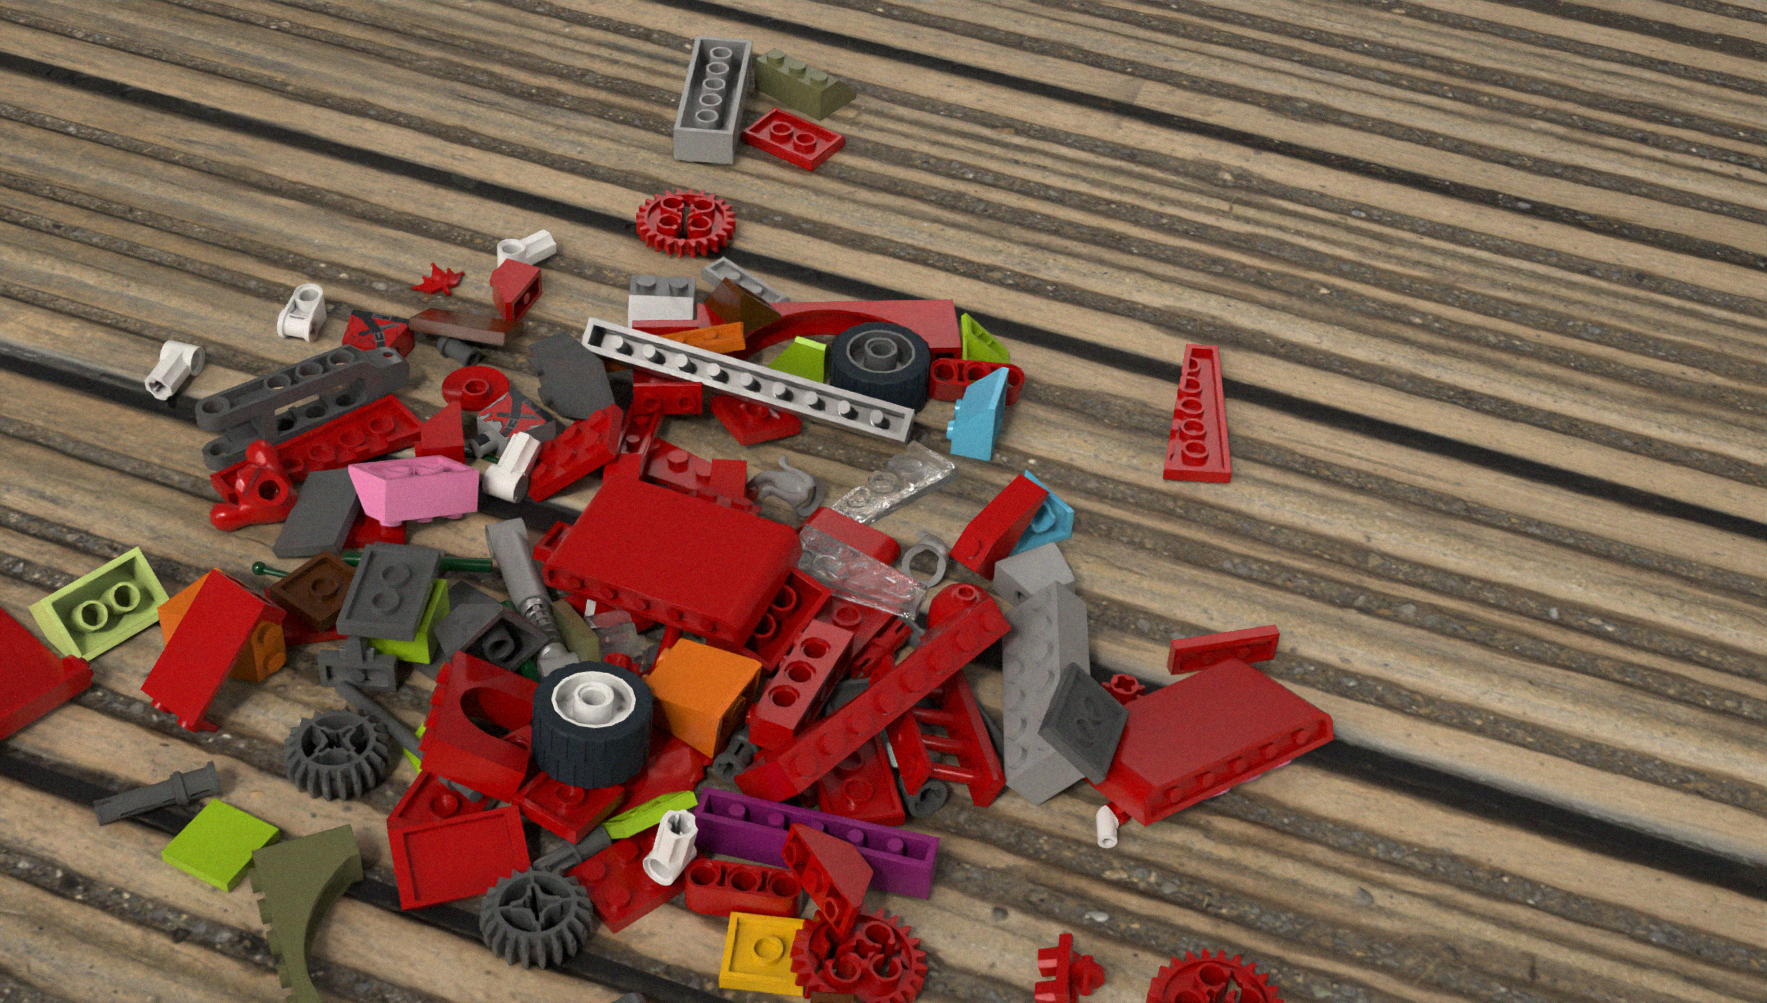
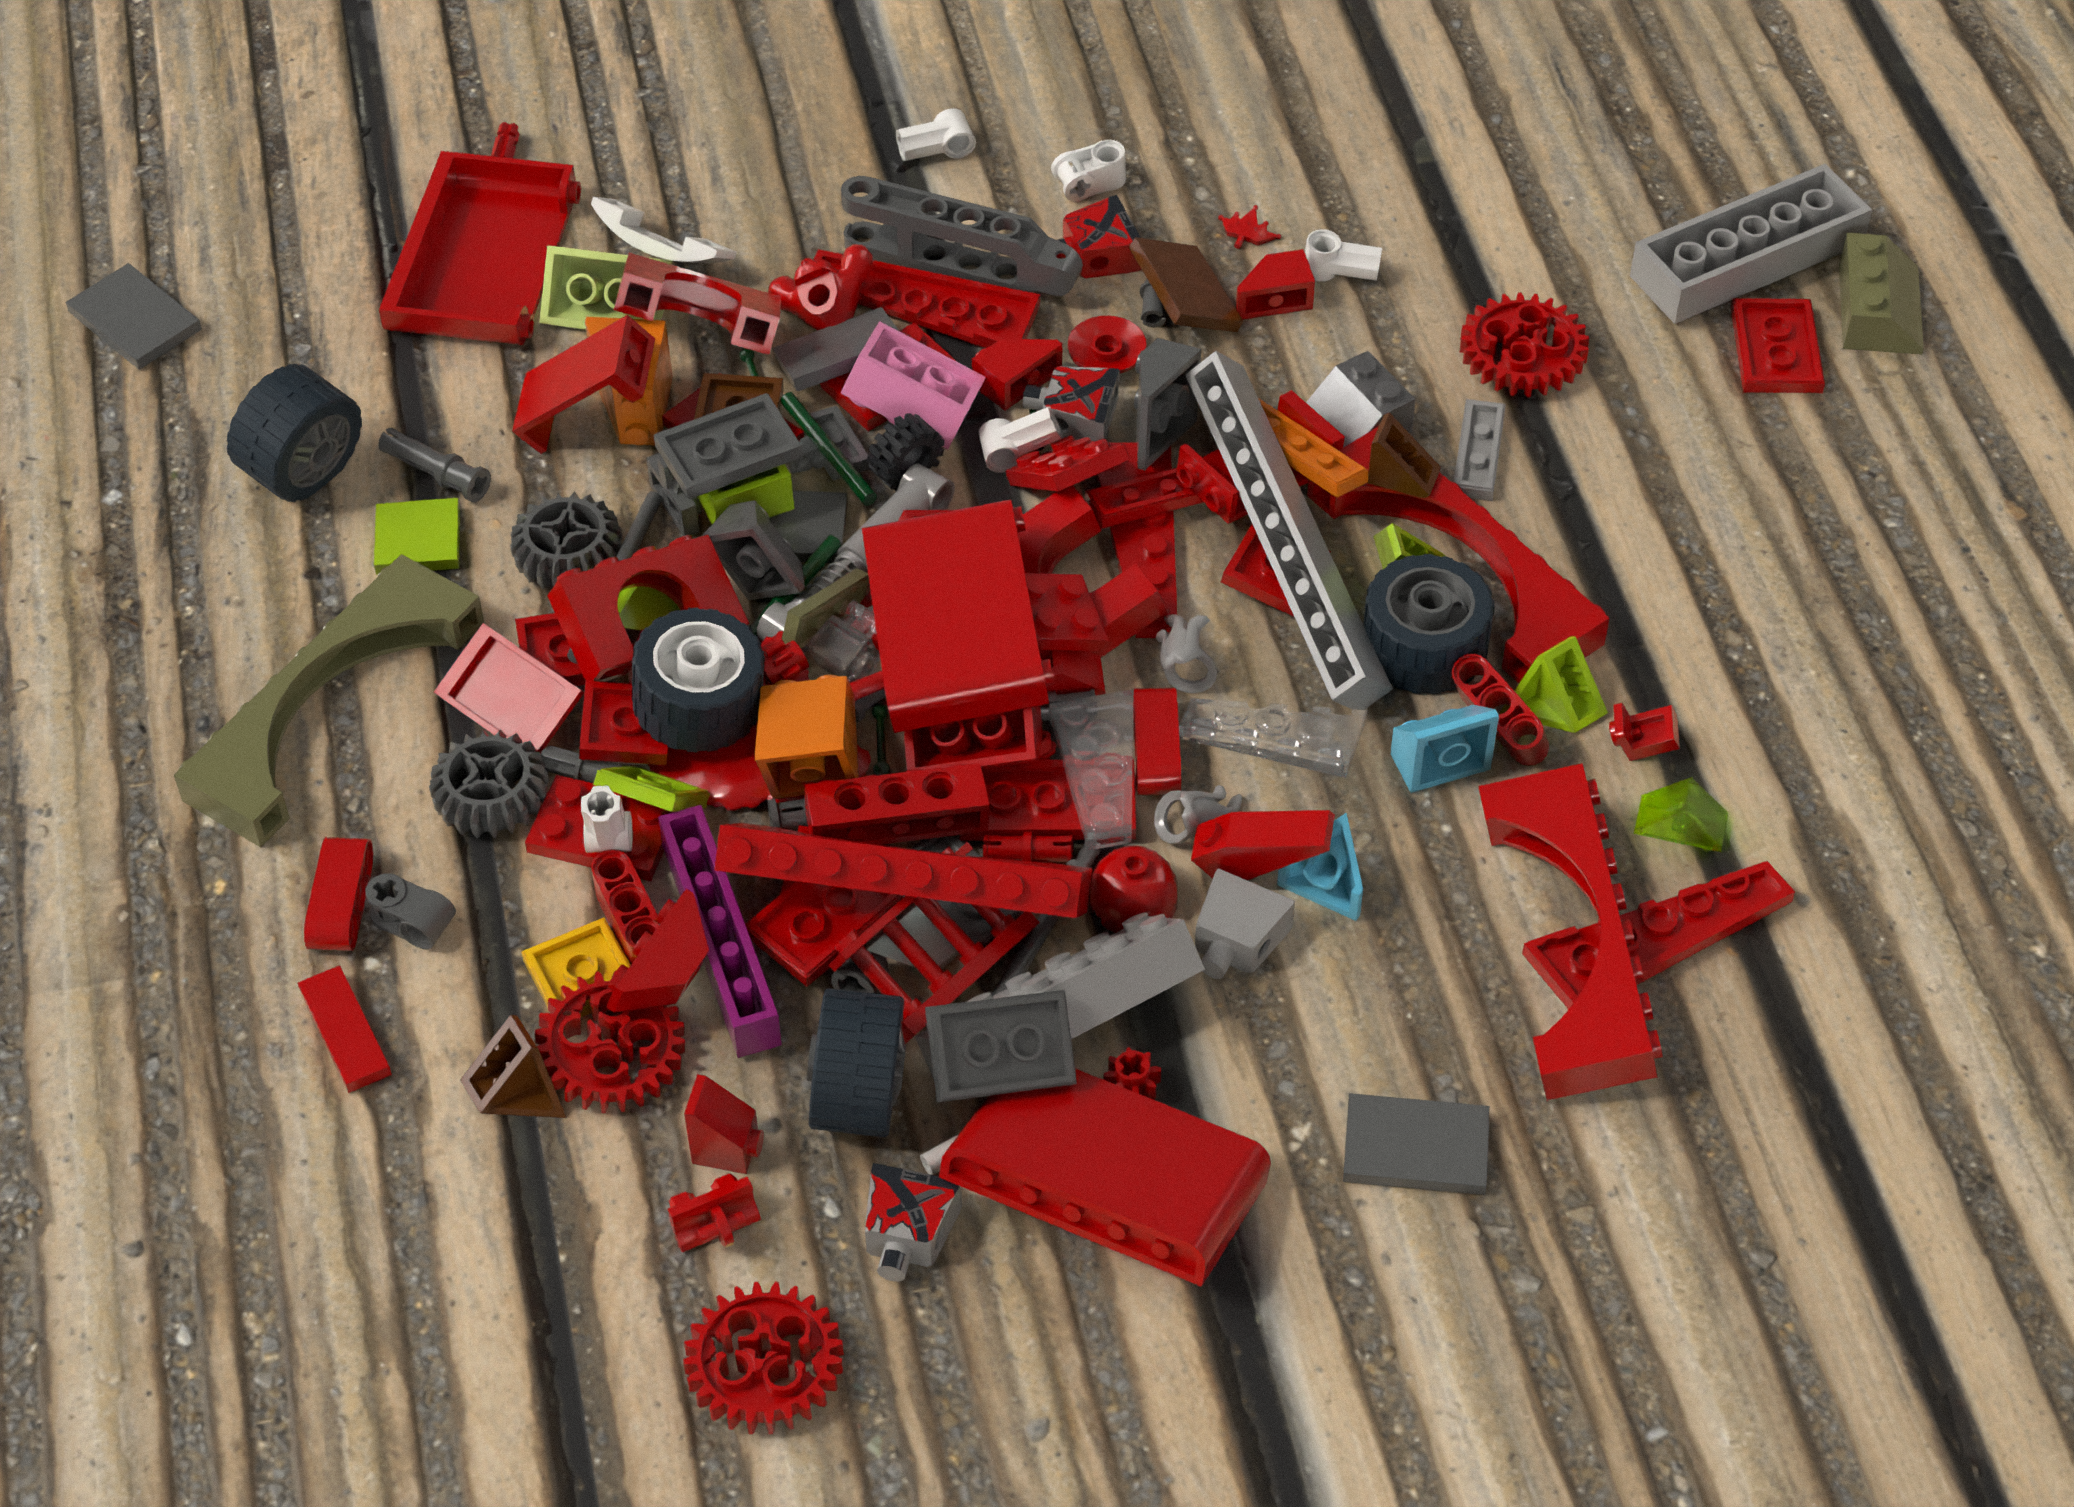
camera: 60 degrees right, 10 degrees up
red tile [1167,624,1280,675] -> none
none -> black wheel [227,364,362,502]
none -> white slope [591,197,737,263]
none -> red arch [614,253,781,355]
none -> red slope [684,1074,764,1174]
none -> black wheel [807,988,906,1137]
none -> torso [865,1163,962,1282]
none -> black tyre [867,413,945,491]
none -> dark grey tile [1343,1093,1490,1195]
none -> red arch [1478,763,1663,1100]
none -> red bracket [1609,703,1680,761]
none -> clear neon green slope [1633,777,1729,852]

